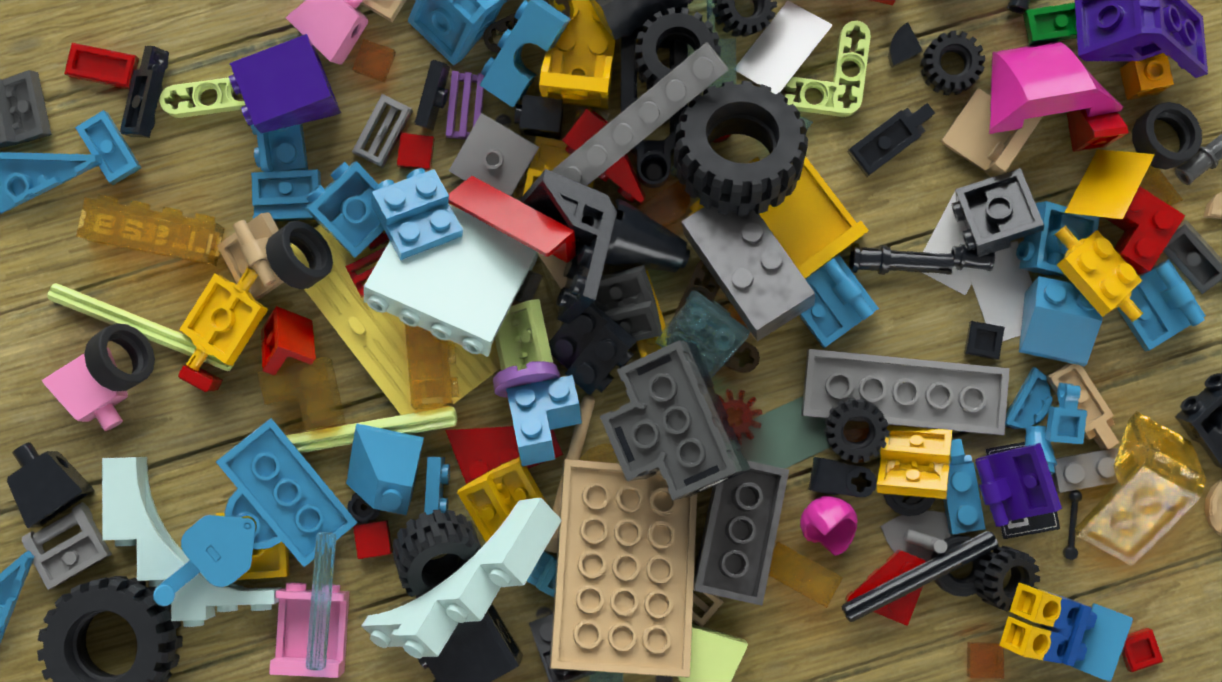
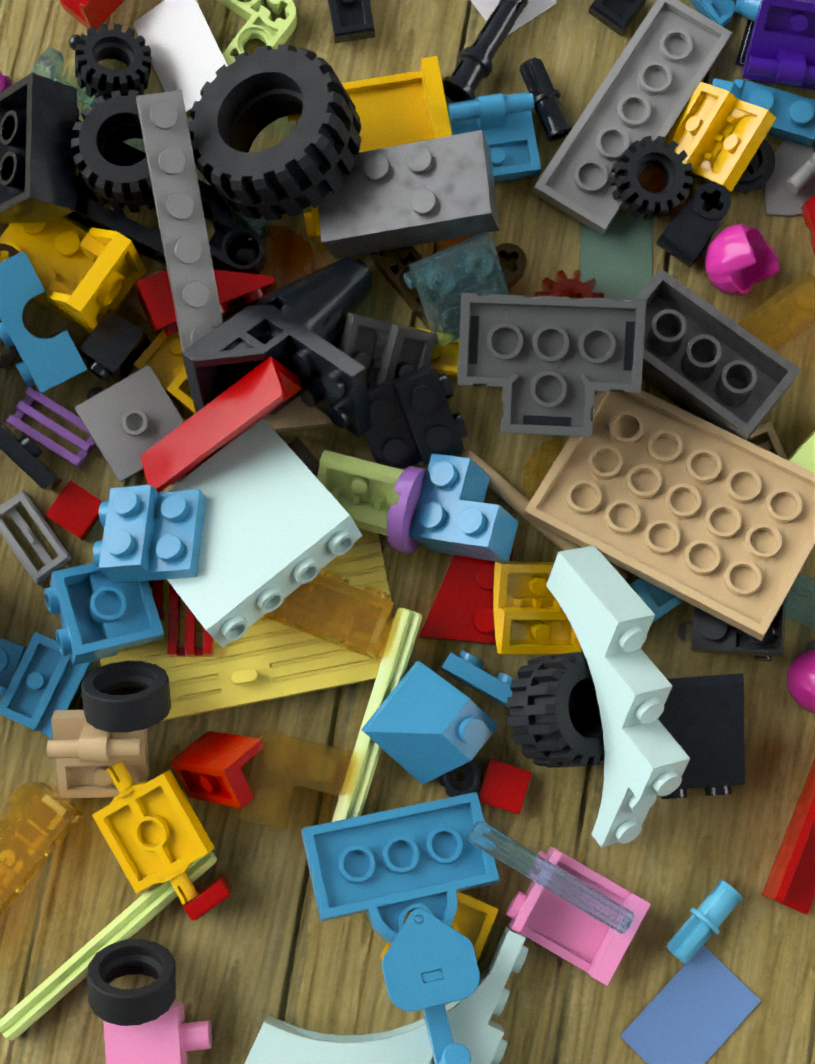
camera: 65 degrees left, 5 degrees down
none -> black axle [519,57,572,142]

